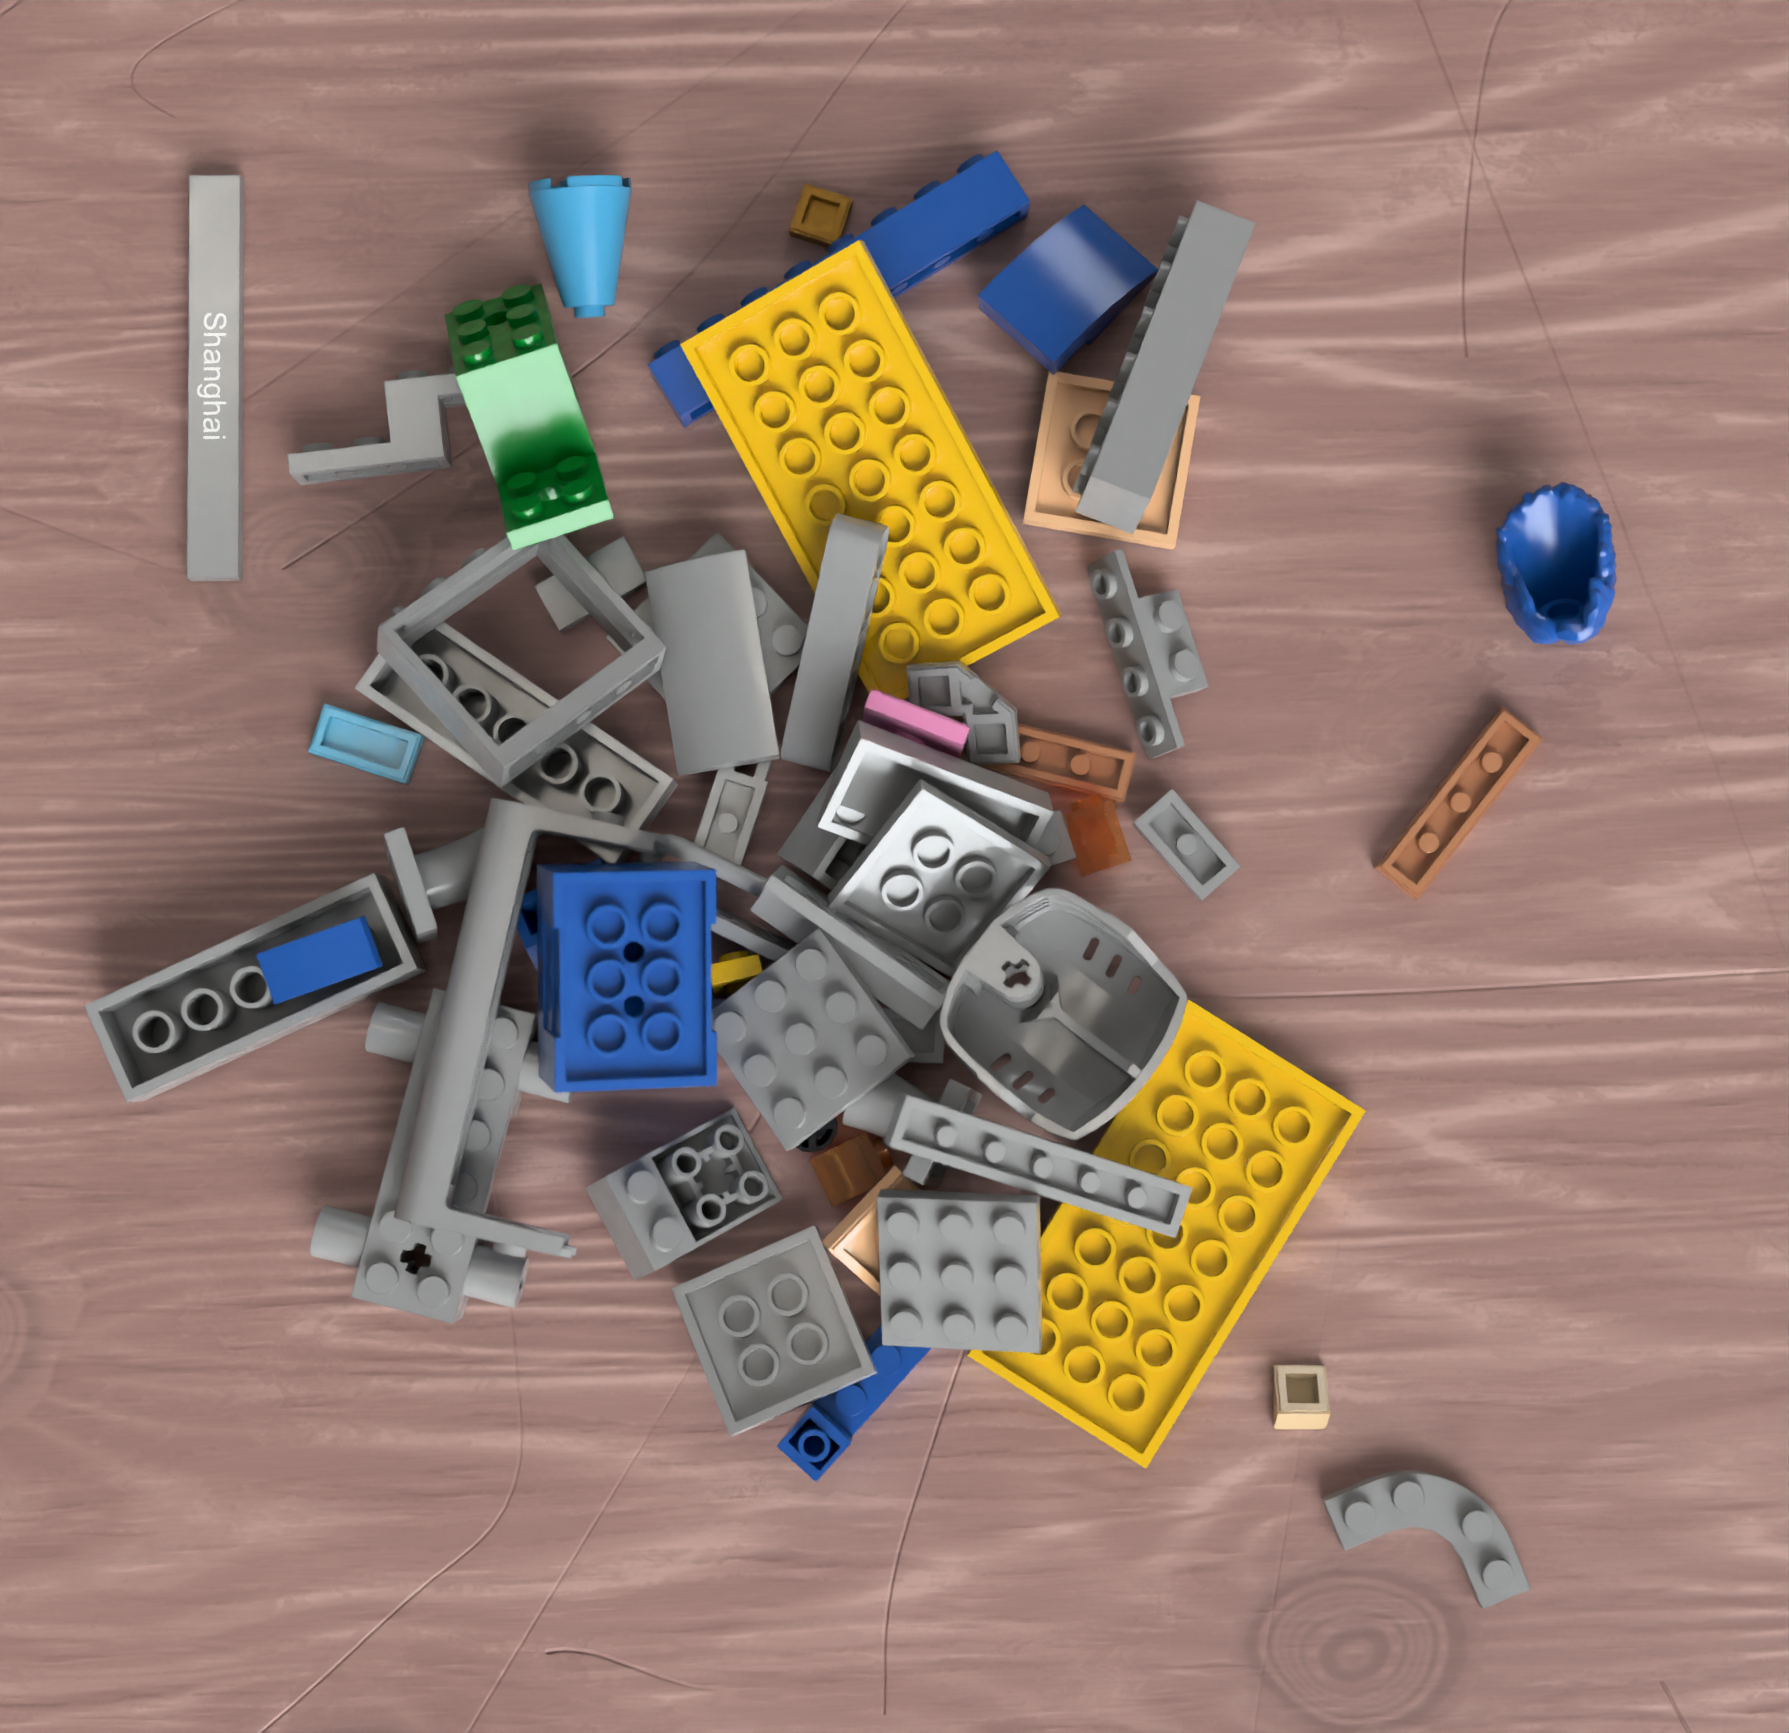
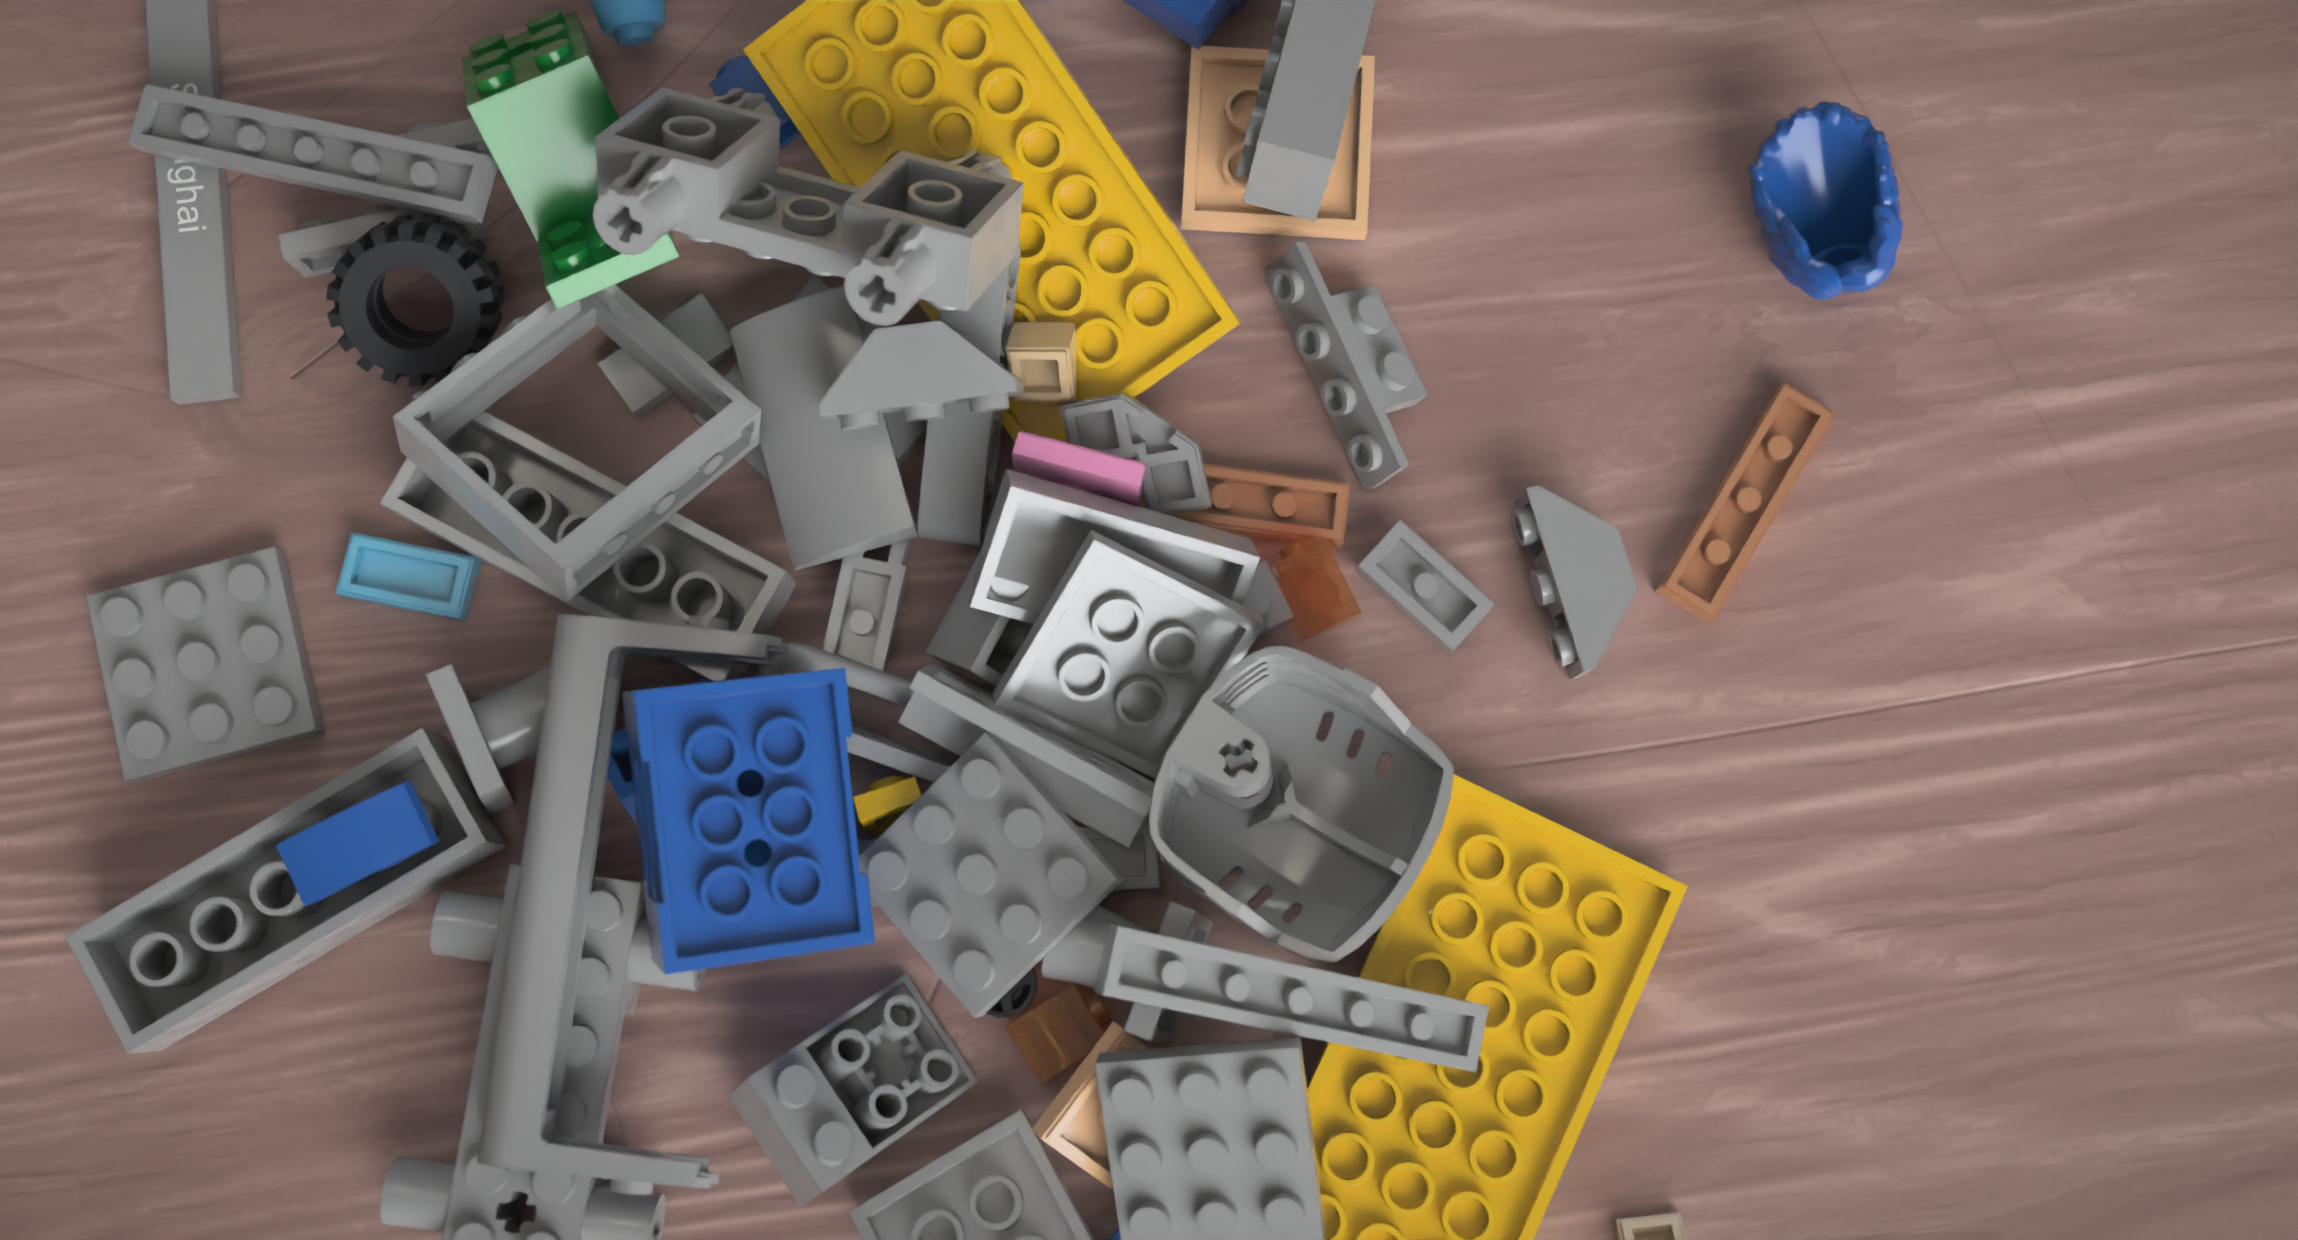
camera: 10 degrees left, 5 degrees down
none -> light grey plate [86,546,324,783]
none -> light grey plate [127,84,498,224]
none -> black tyre [326,214,505,386]
none -> light grey piece [593,87,1024,326]
none -> light grey slope [818,320,1025,430]
none -> tan slope [1006,322,1077,402]
none -> light grey slope [1511,485,1638,680]

